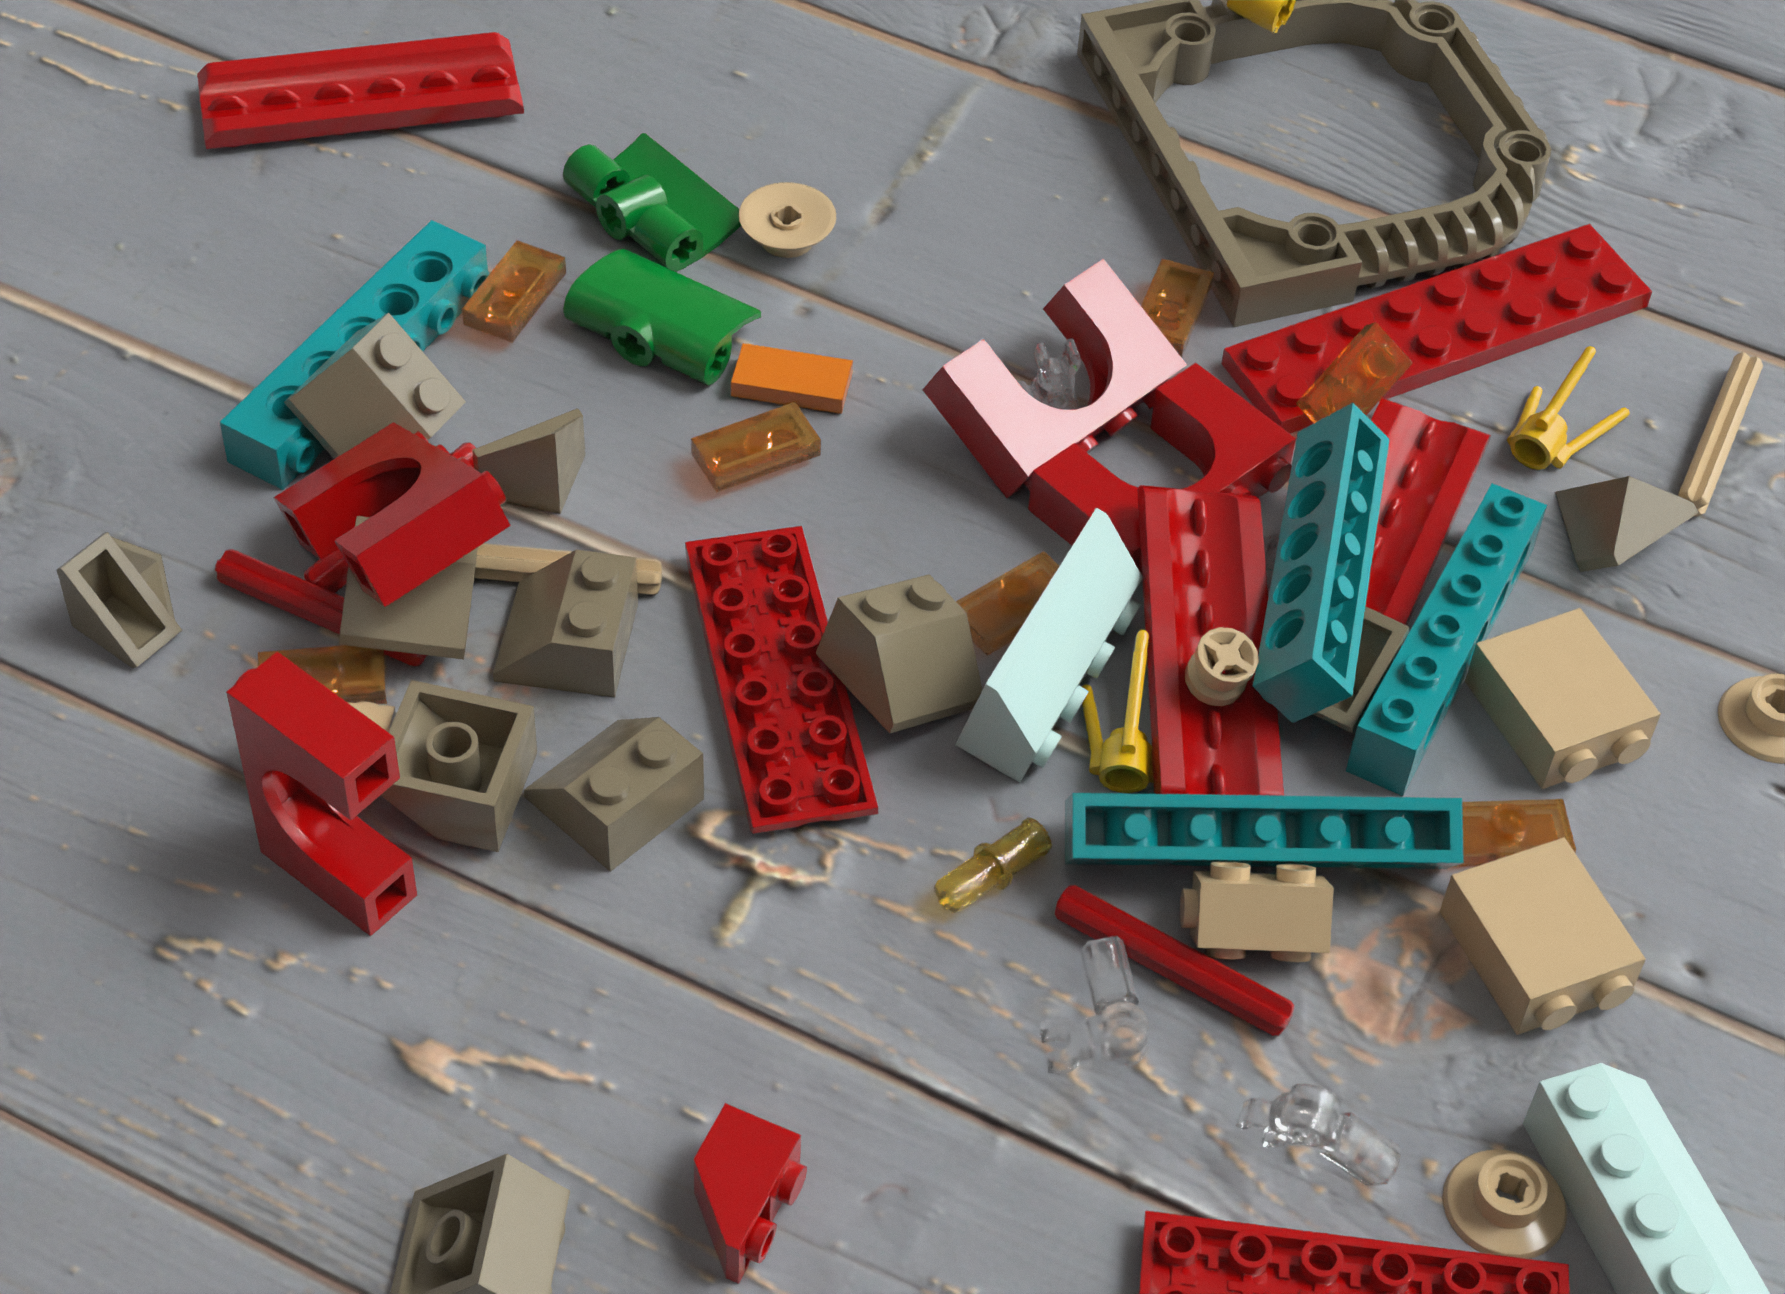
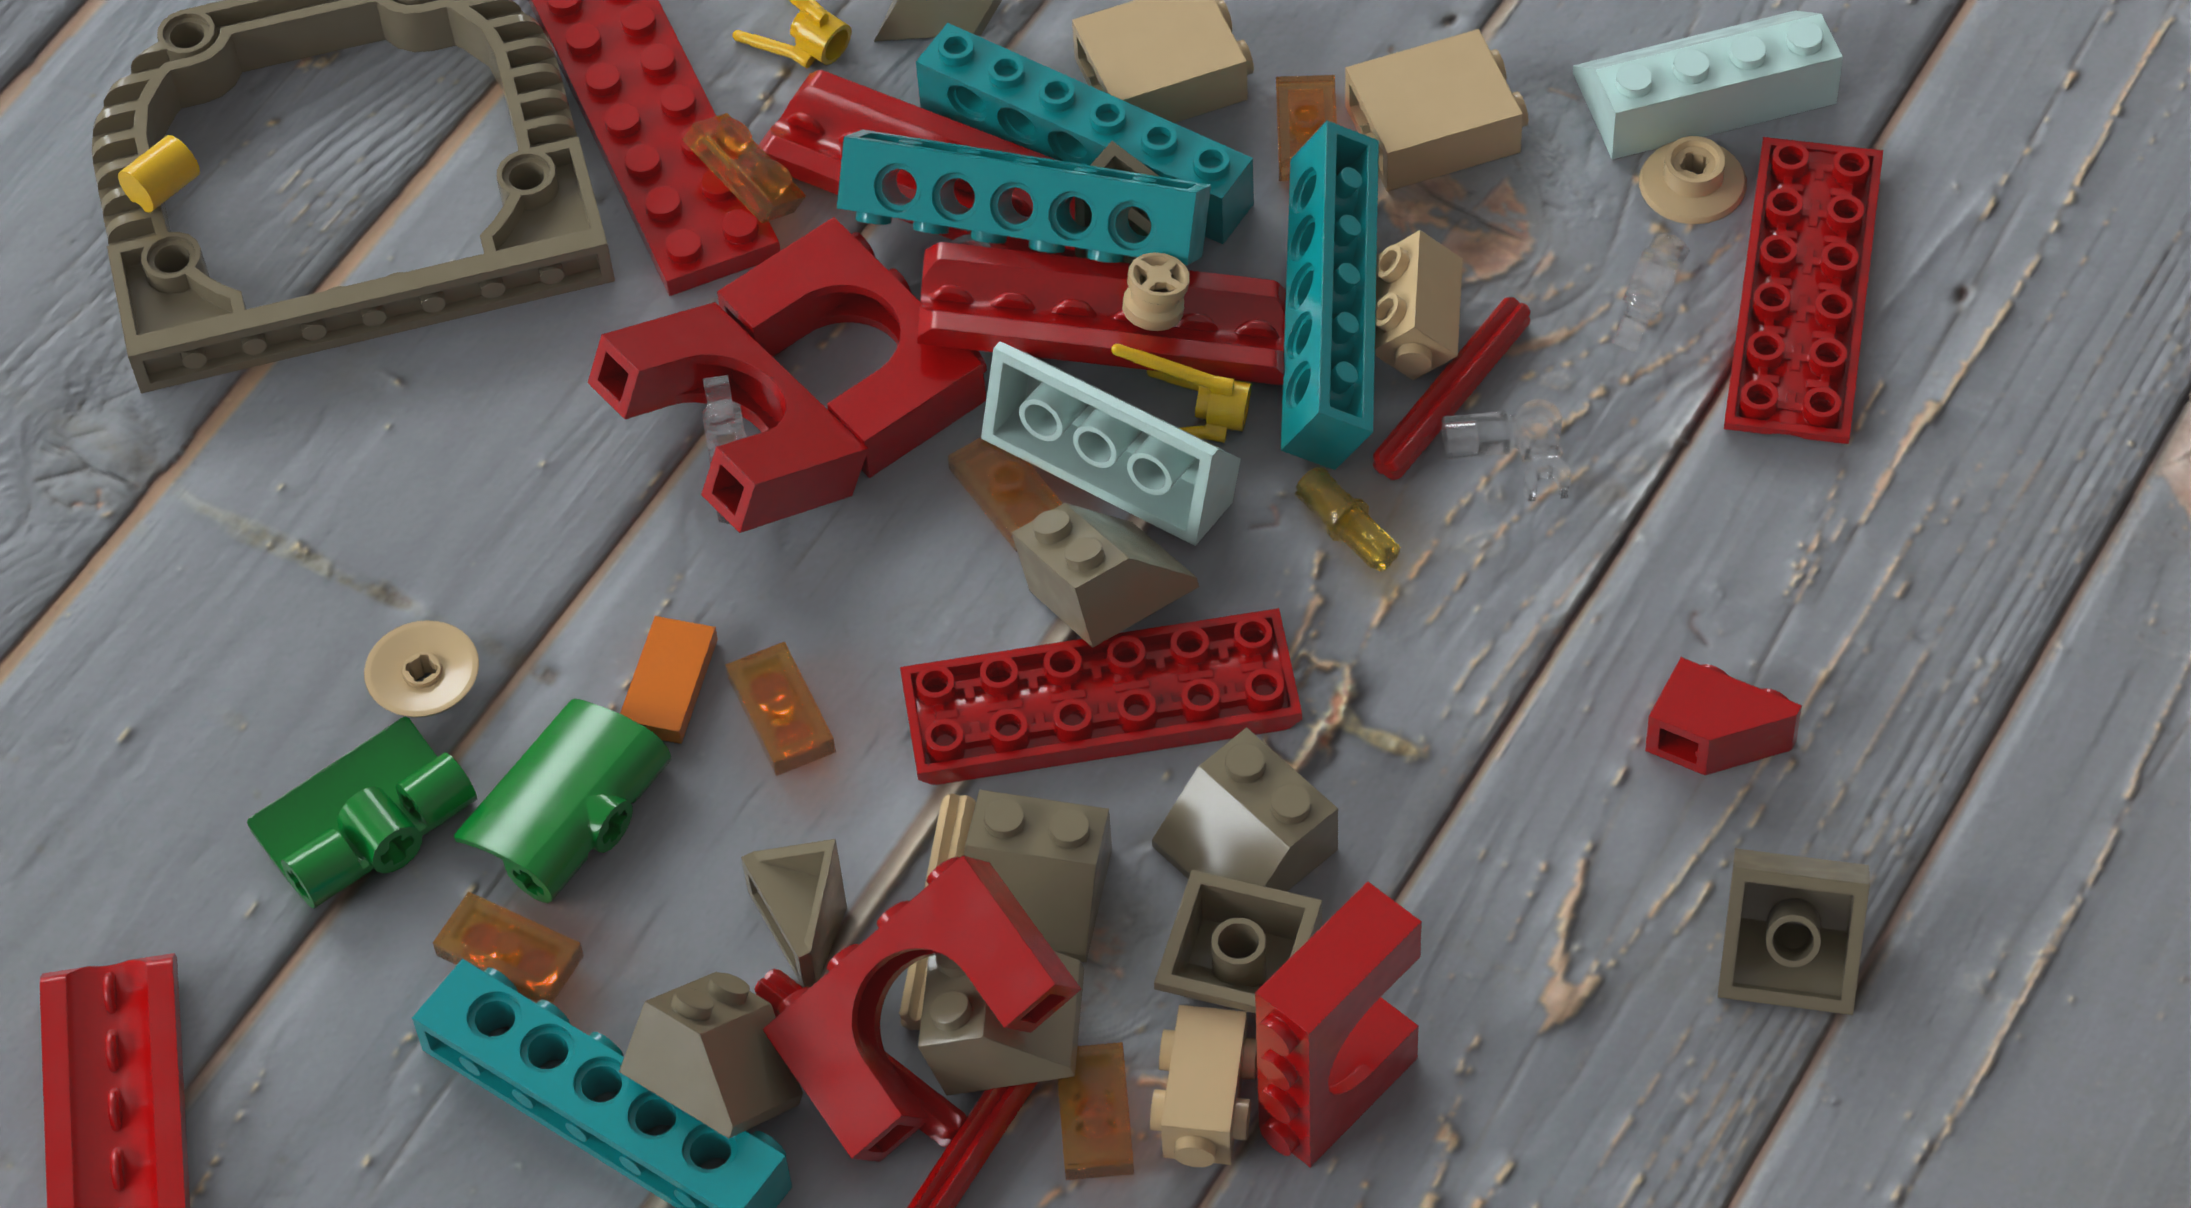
camera: 80 degrees left, 5 degrees up
clear orange plate [1141,259,1214,358] -> none

